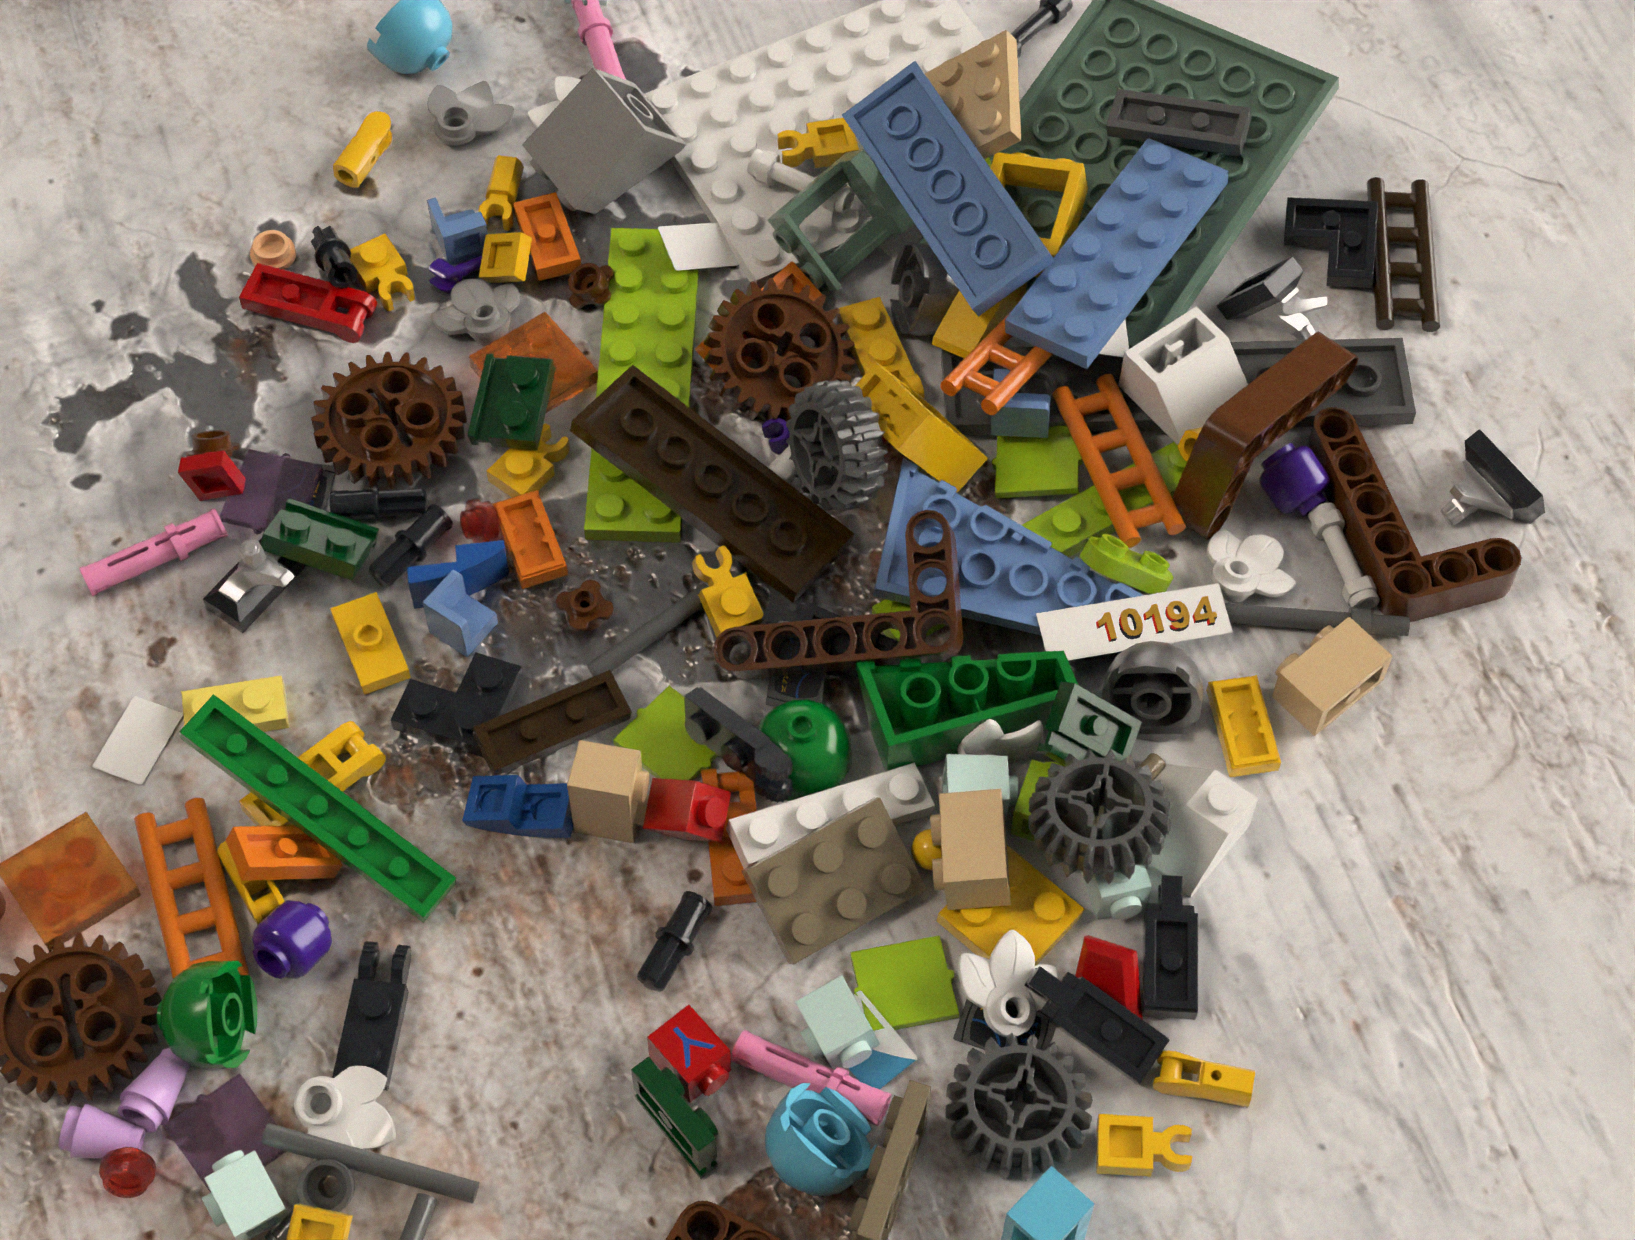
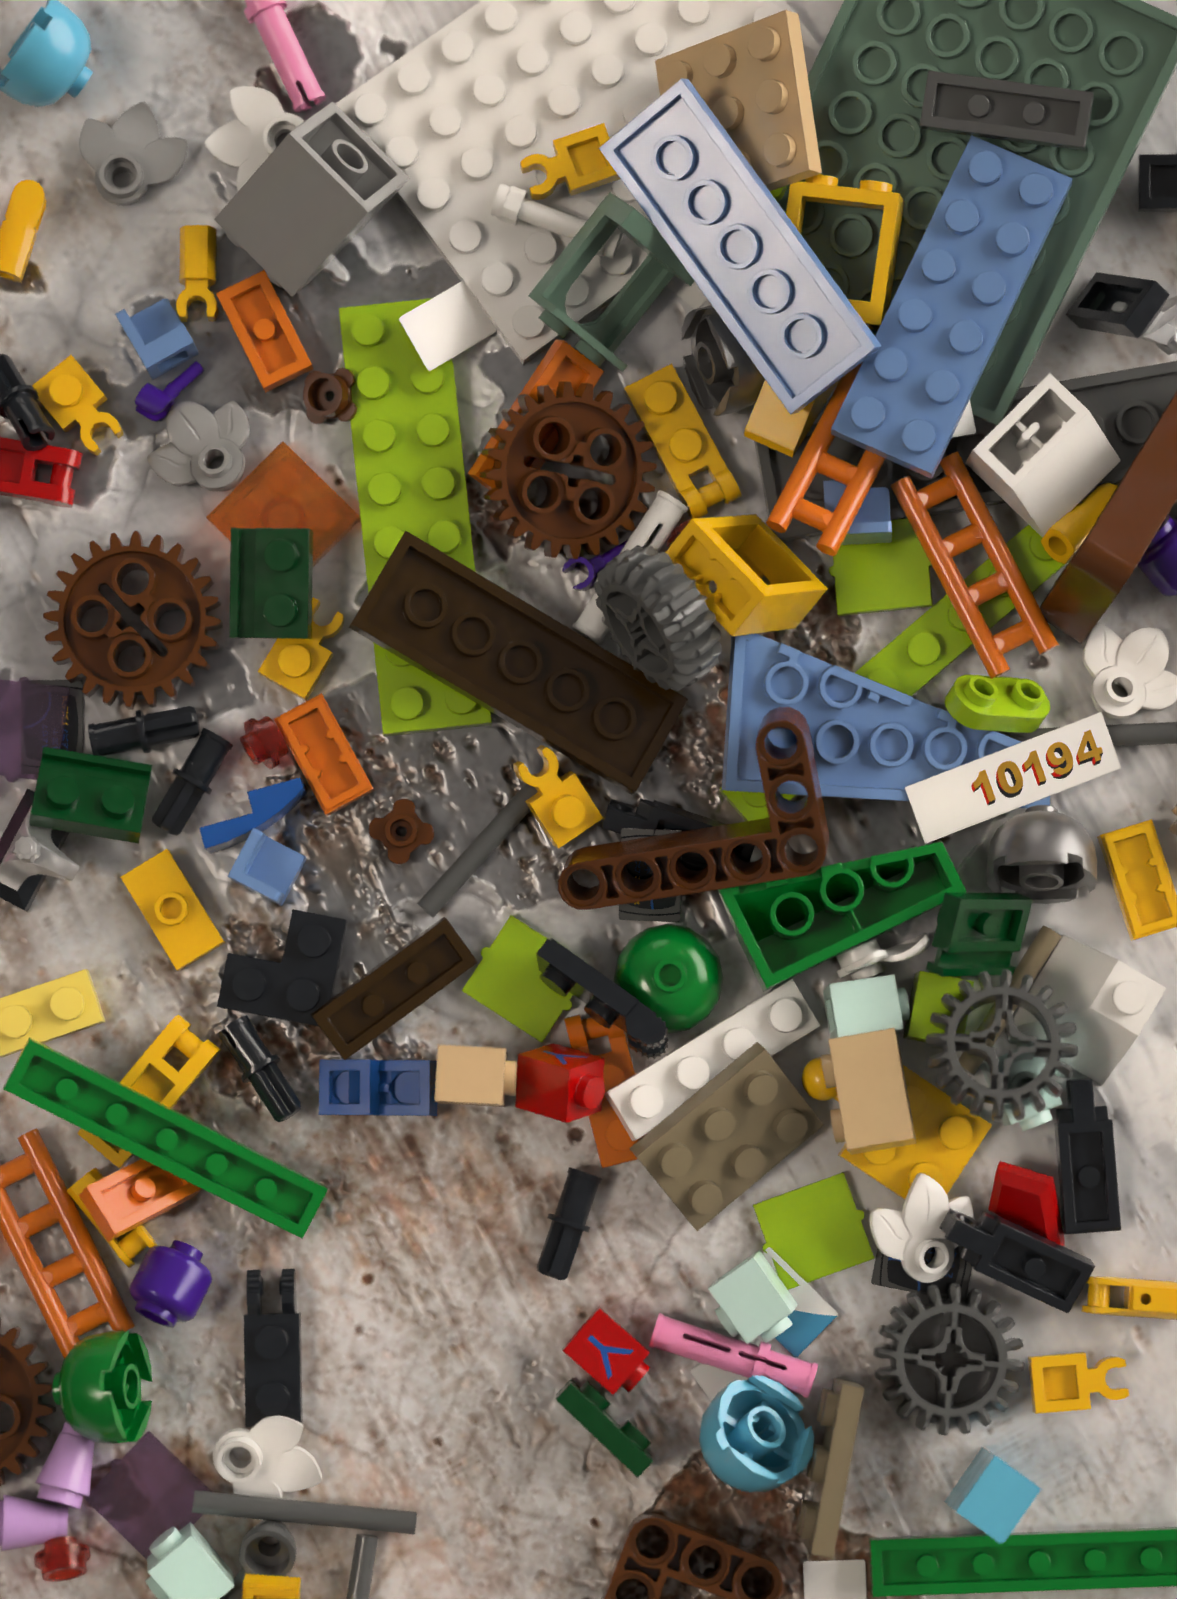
camera: 10 degrees left, 25 degrees up
yellow plate [479,232,532,283] -> none
none -> black axle [217,1015,301,1122]

